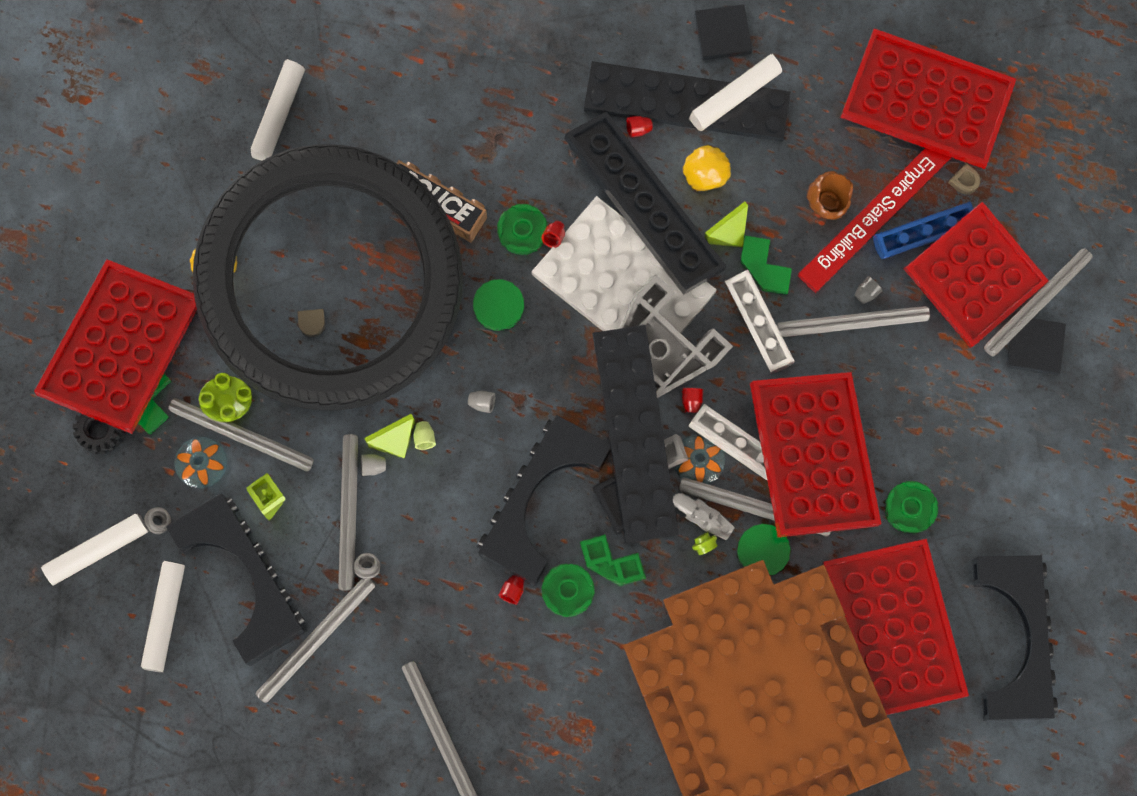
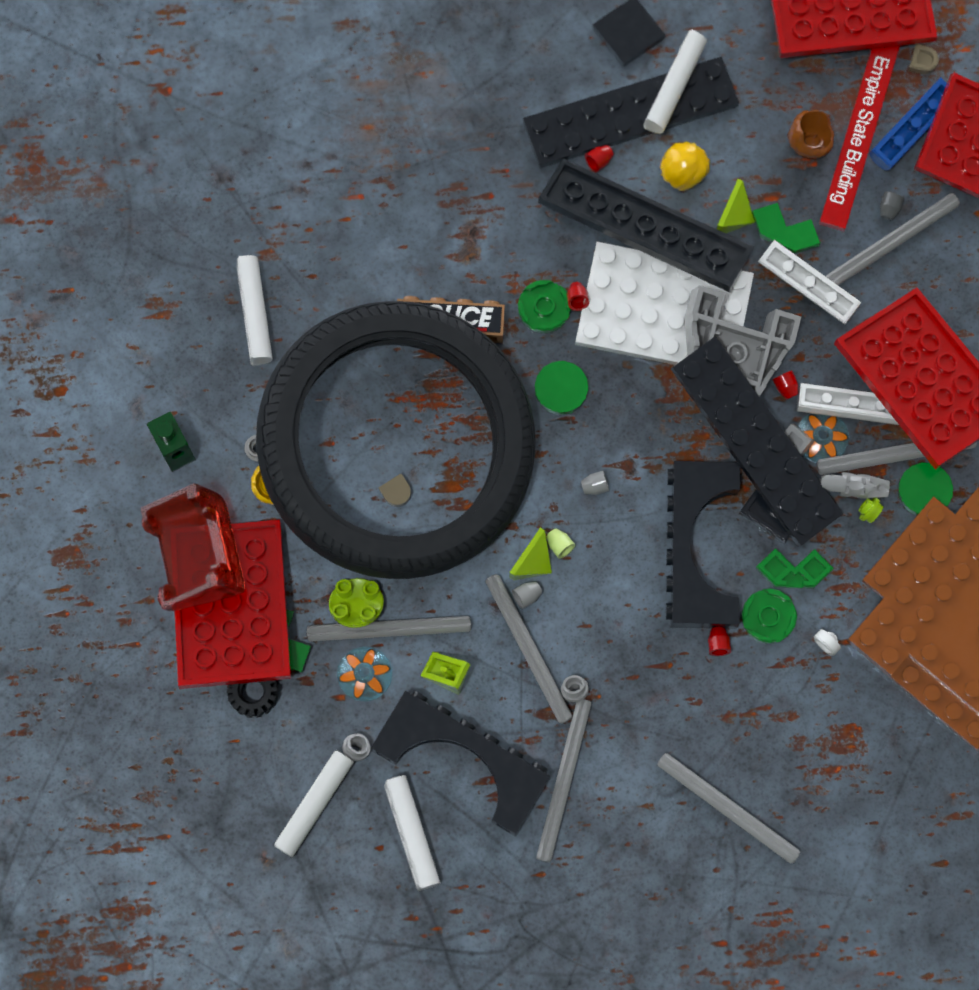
camera: 25 degrees left, 0 degrees up
none -> clear red windscreen [140,483,245,612]
none -> dark green torso [147,411,196,472]
none -> white tile [814,629,841,656]

